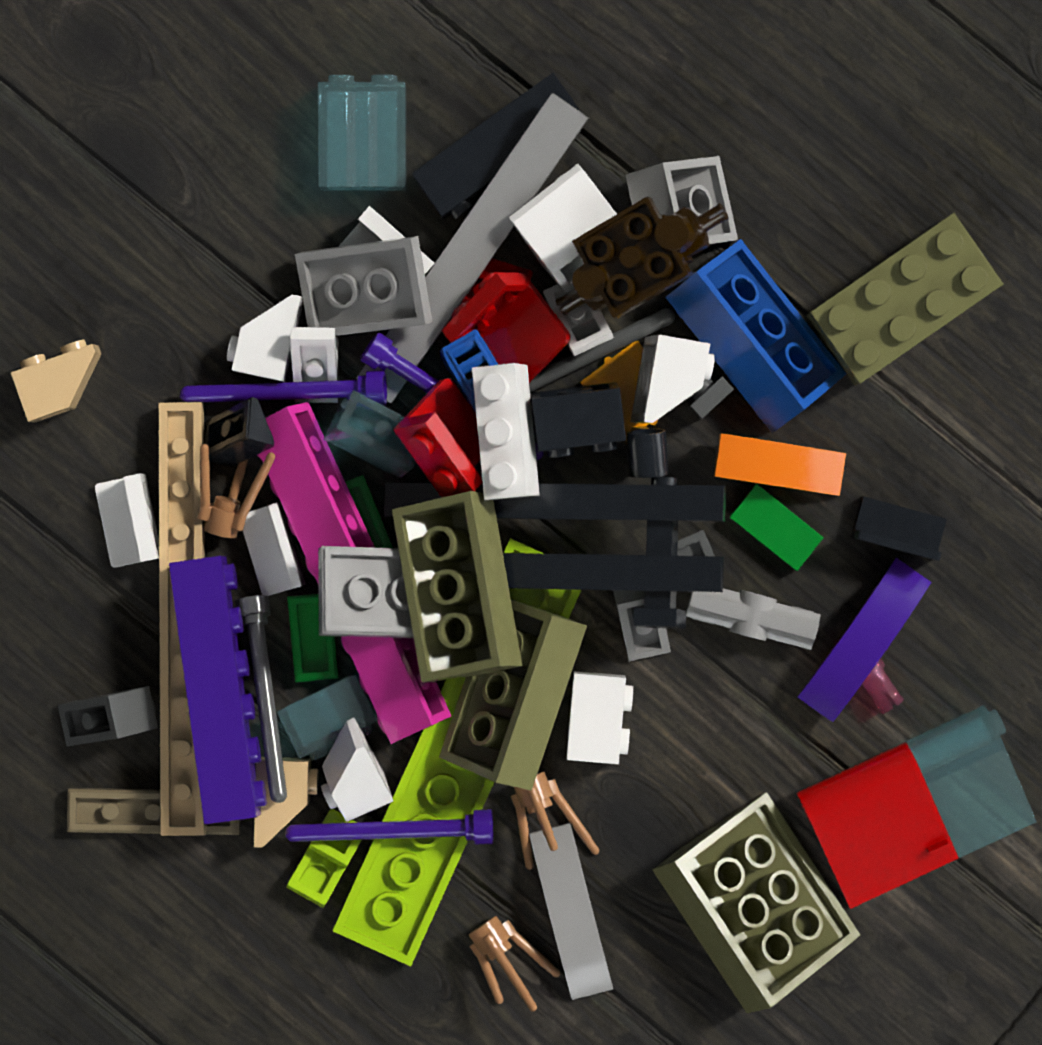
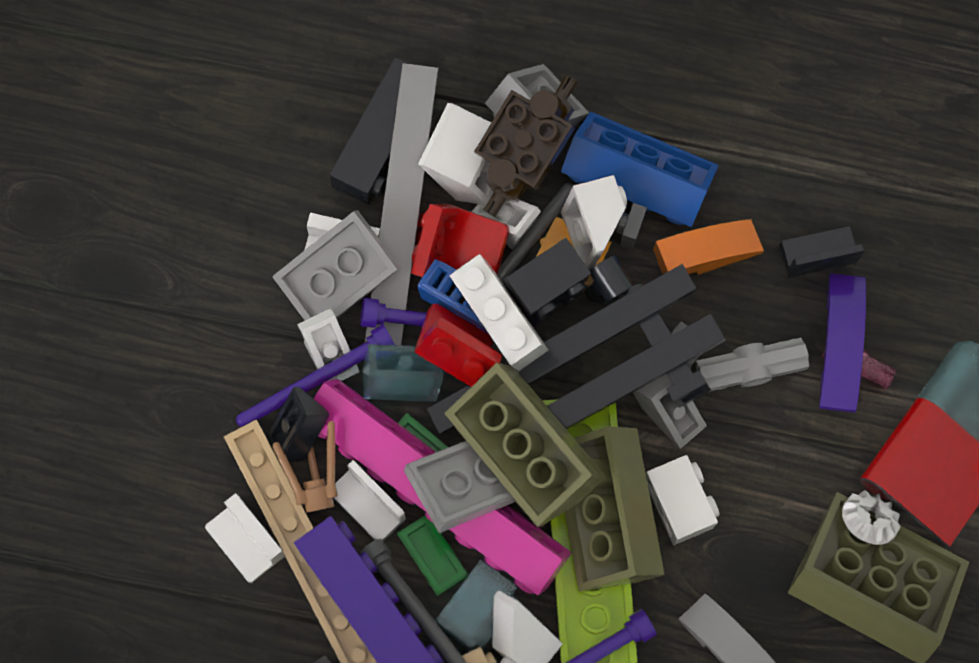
camera: 30 degrees left, 15 degrees down
tan slope [11,339,101,423] -> none
white slope [227,294,303,382] -> none
clear light blue brick [318,74,407,191] -> none
medium nougat plant [511,771,599,870] -> none
green tile [729,484,824,571] -> none
olive brick [806,213,1003,385] -> none
none -> white gear [842,490,901,545]

